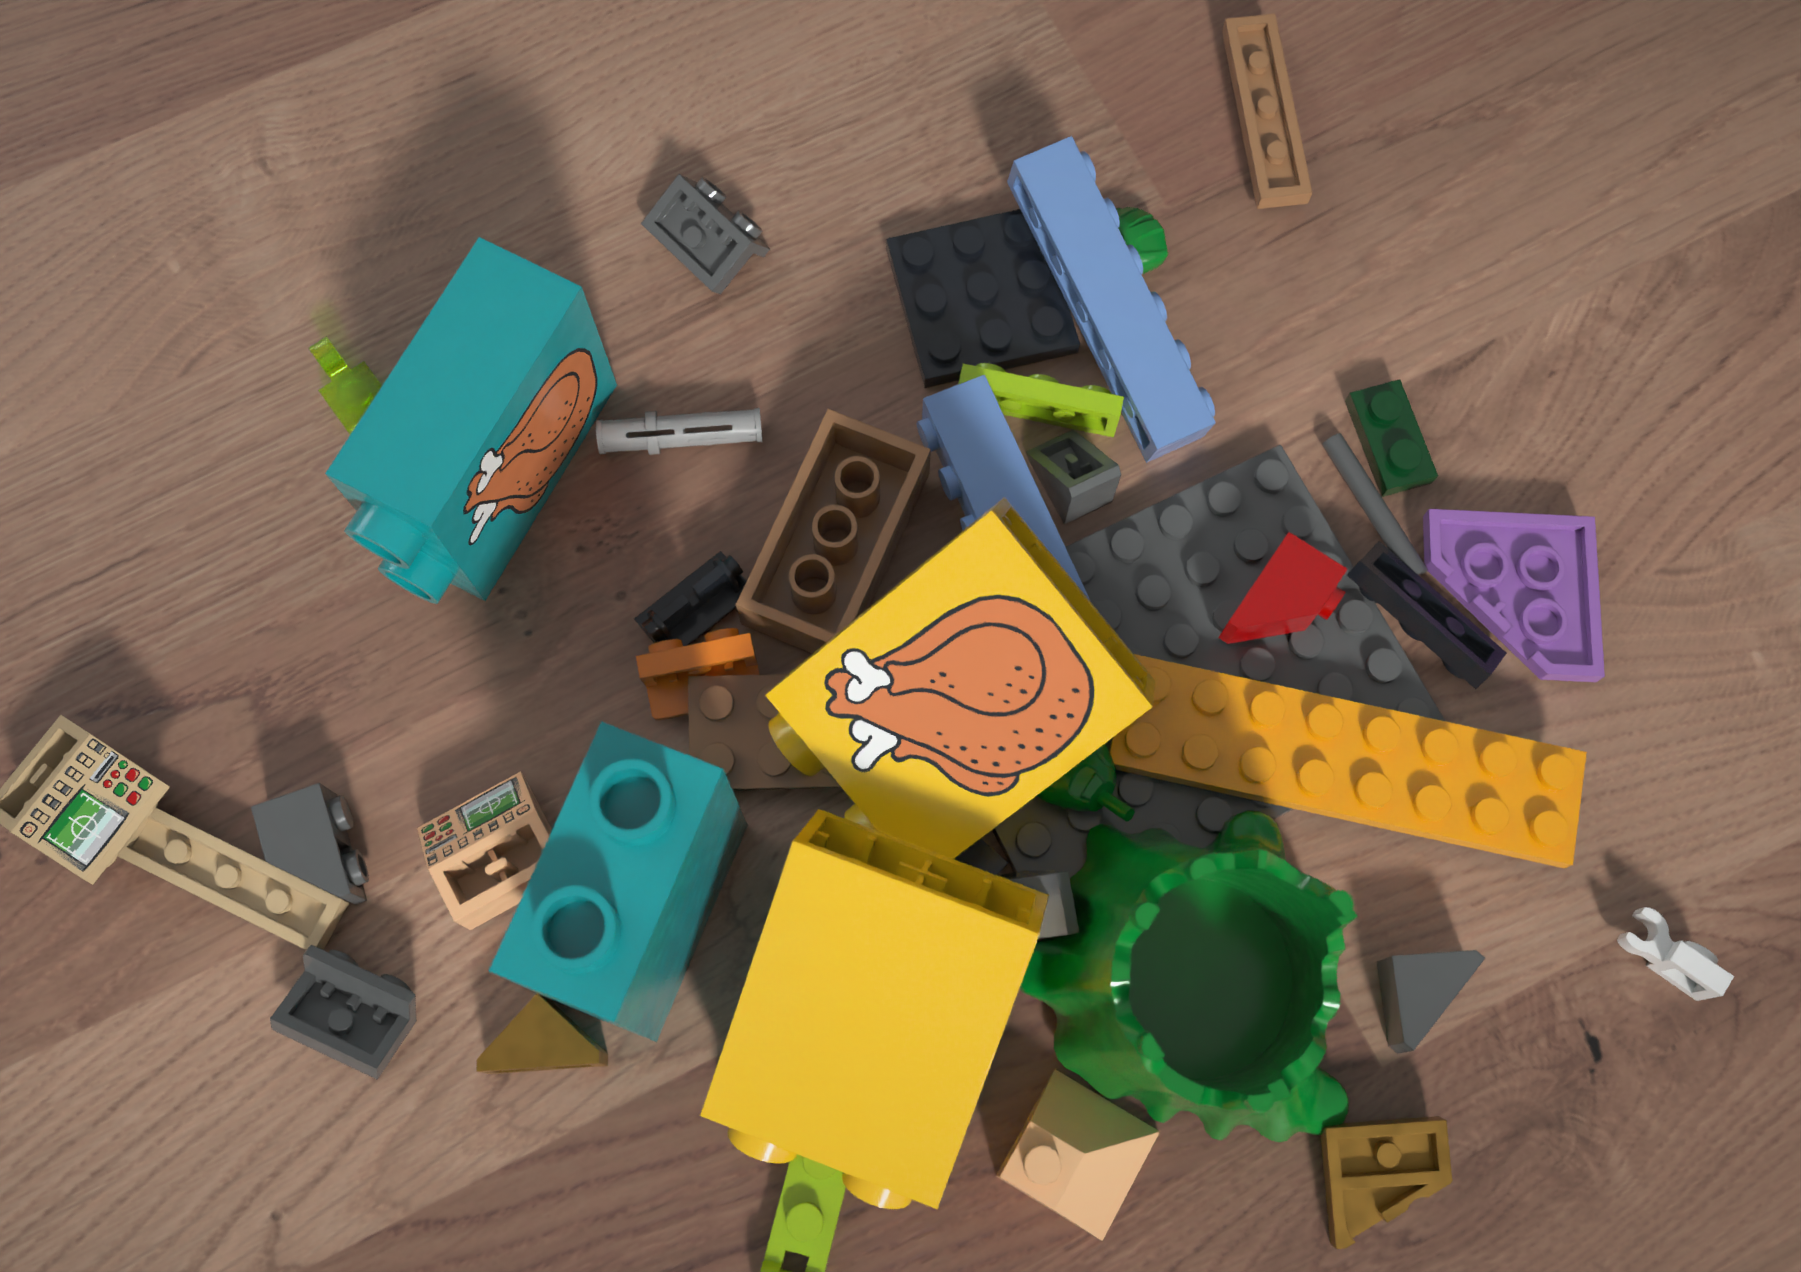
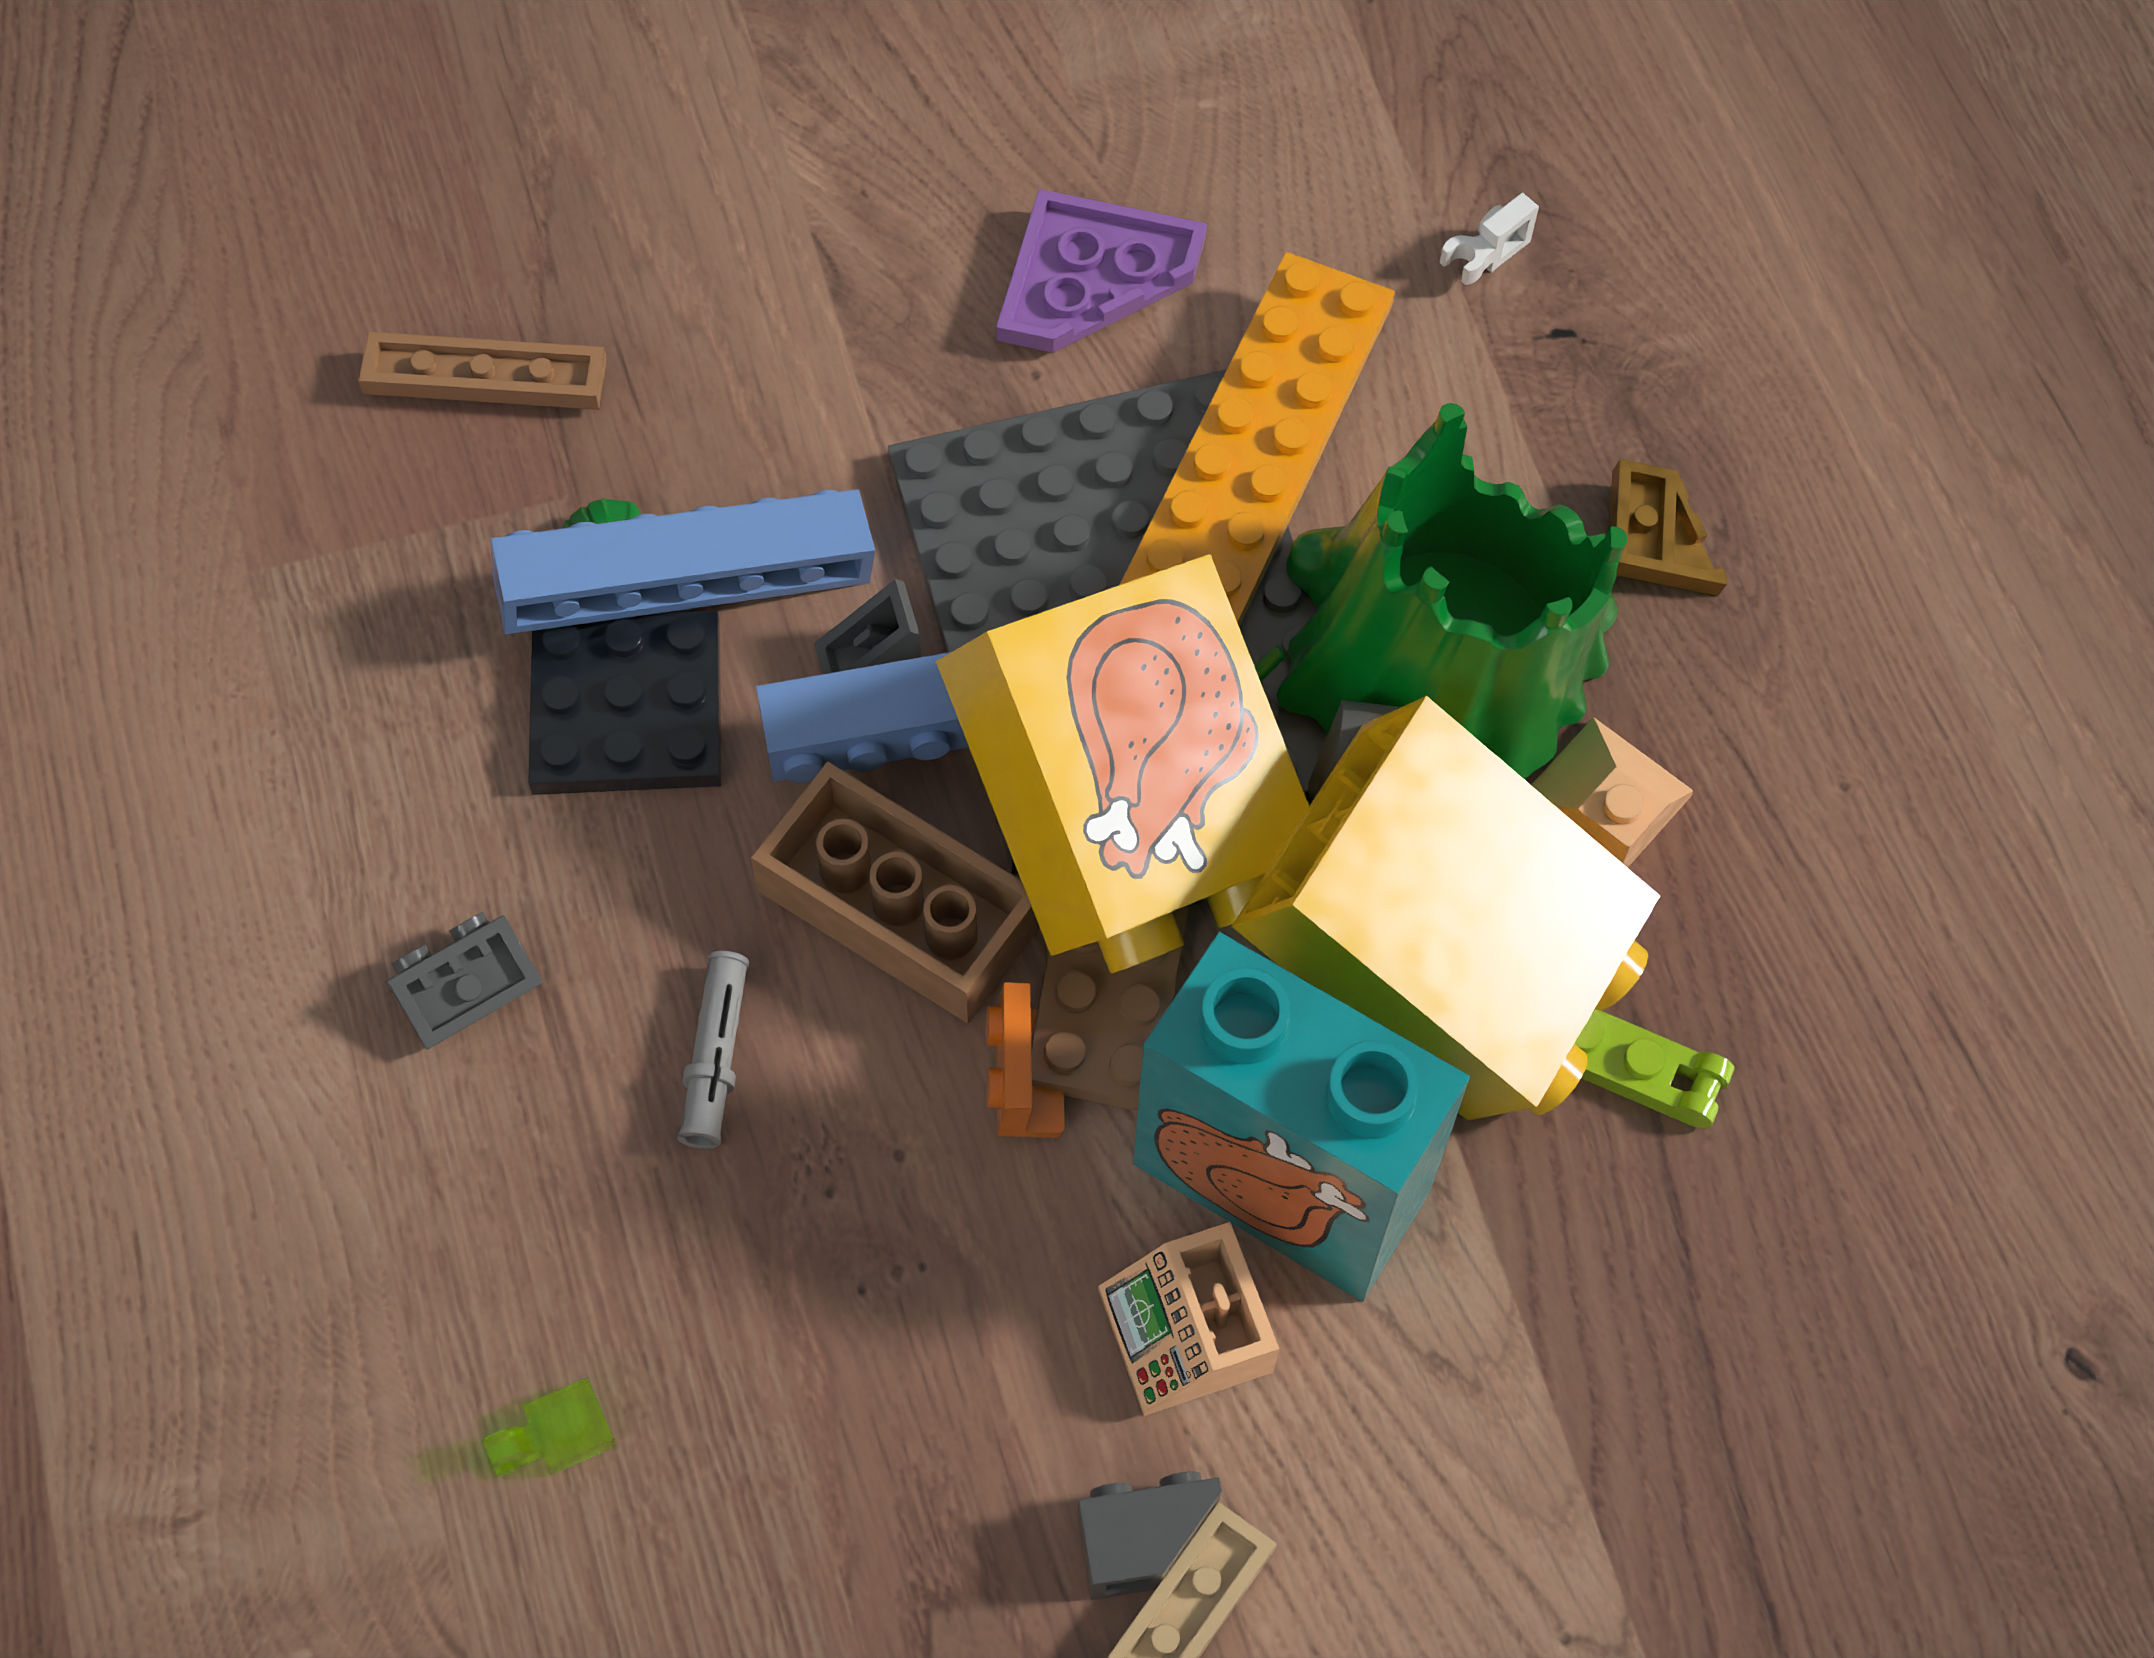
camera: 80 degrees left, 10 degrees down
dark grey bracket [270,945,416,1080] -> none
teal brick [325,237,617,604] -> none
pearl gold slope [477,993,608,1074] -> none
black hinge [634,551,747,646] -> none
lime plate [958,363,1124,438] -> none
red slope [1219,532,1347,644] -> none
dark grey bar [1322,433,1428,576] -> none
dark green plate [1345,379,1438,497] -> none
black plate [1347,541,1507,689] -> none
dark grey slope [1376,950,1485,1054] -> none

